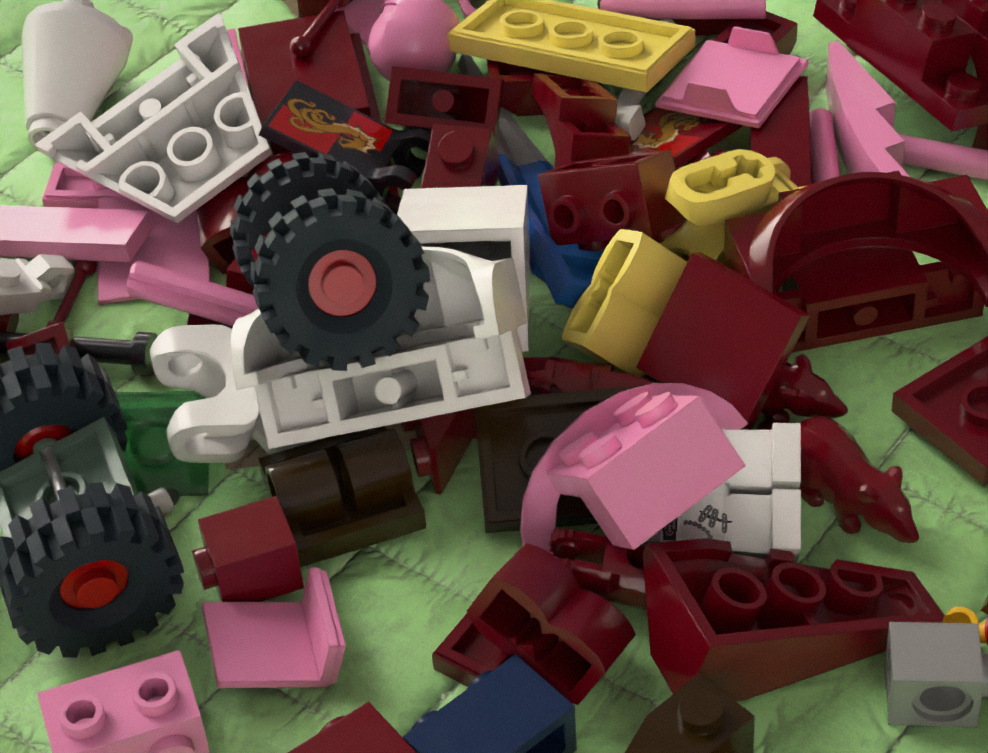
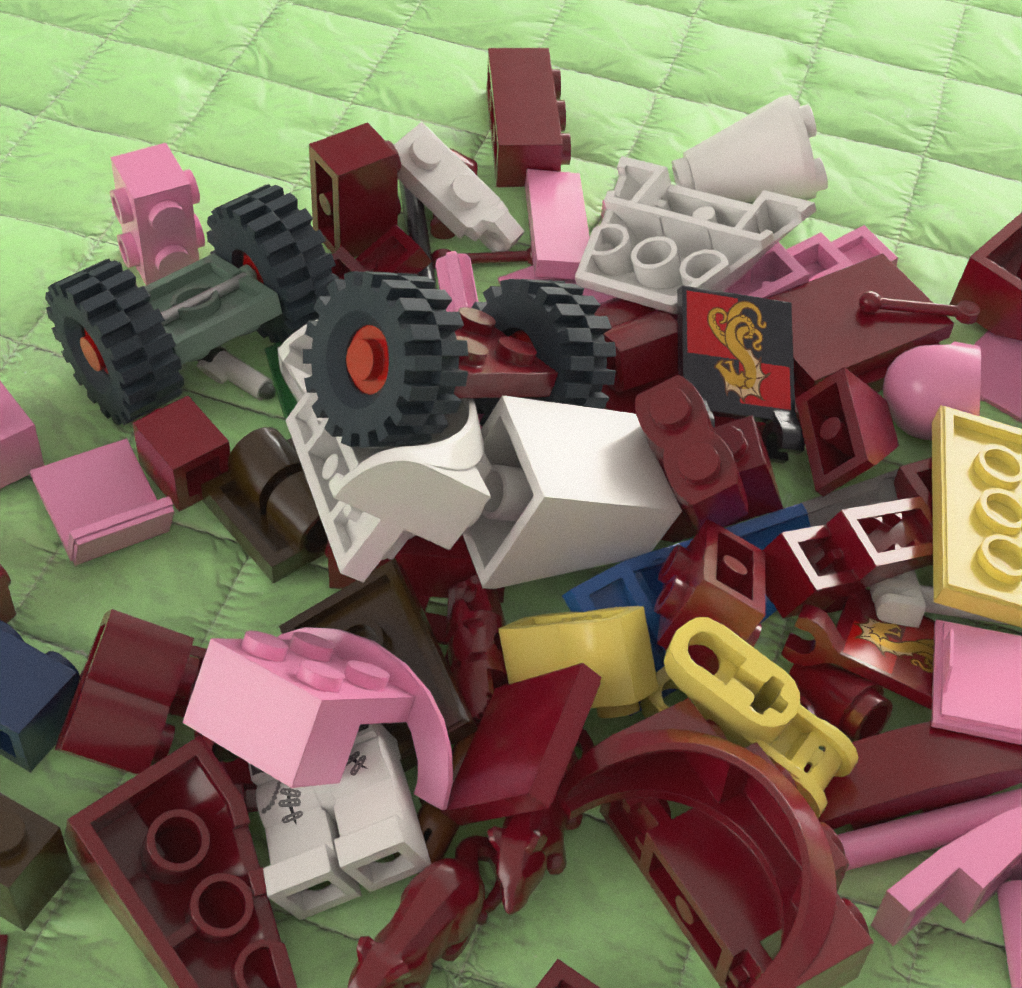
camera: 65 degrees right, 5 degrees up
none -> dark red brick [635,374,748,531]

